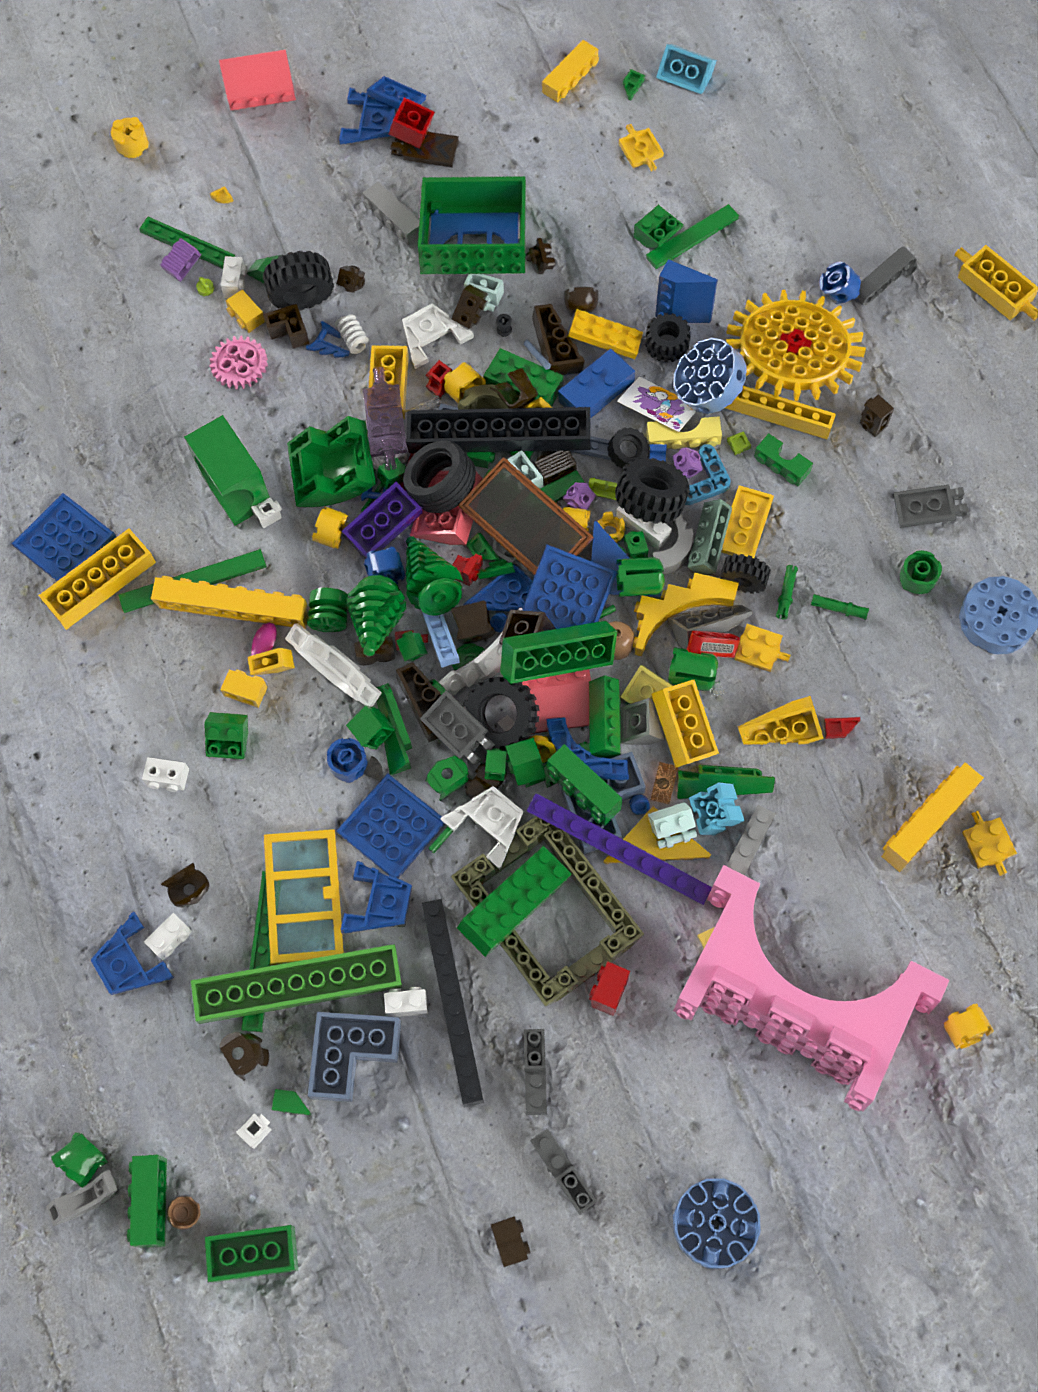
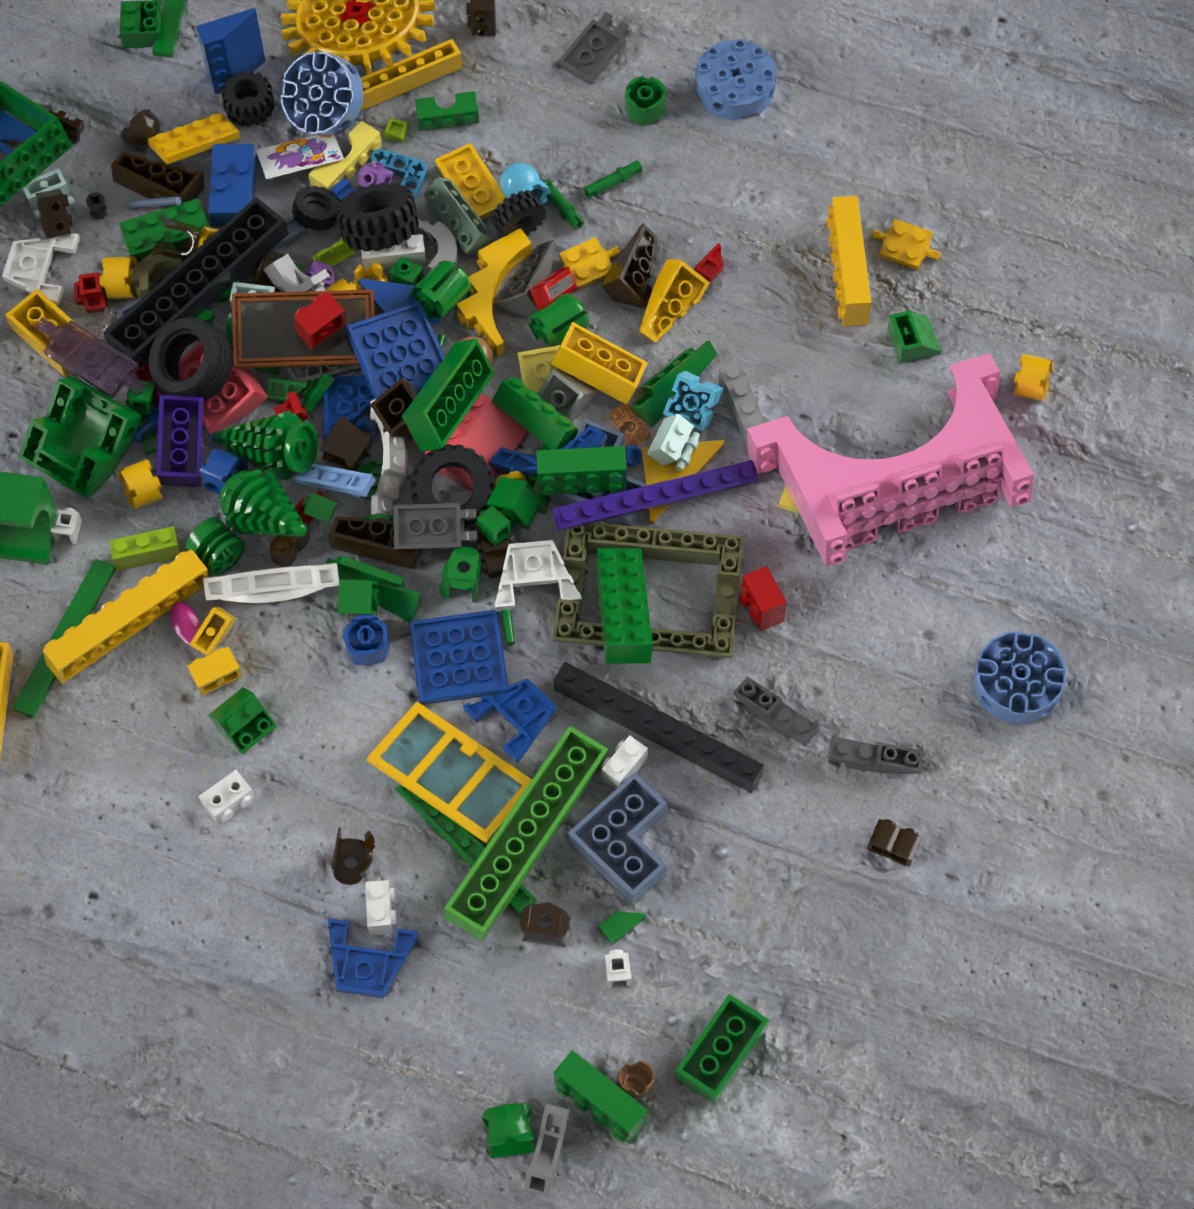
camera: 50 degrees left, 5 degrees down
none -> lime brick [109,526,181,571]
none -> light grey arch [264,254,330,292]
none -> red brick [294,291,345,350]
none -> medium azure tile [499,163,551,206]
none -> dark brown wedge [601,223,657,308]
none -> green slope [887,310,941,364]

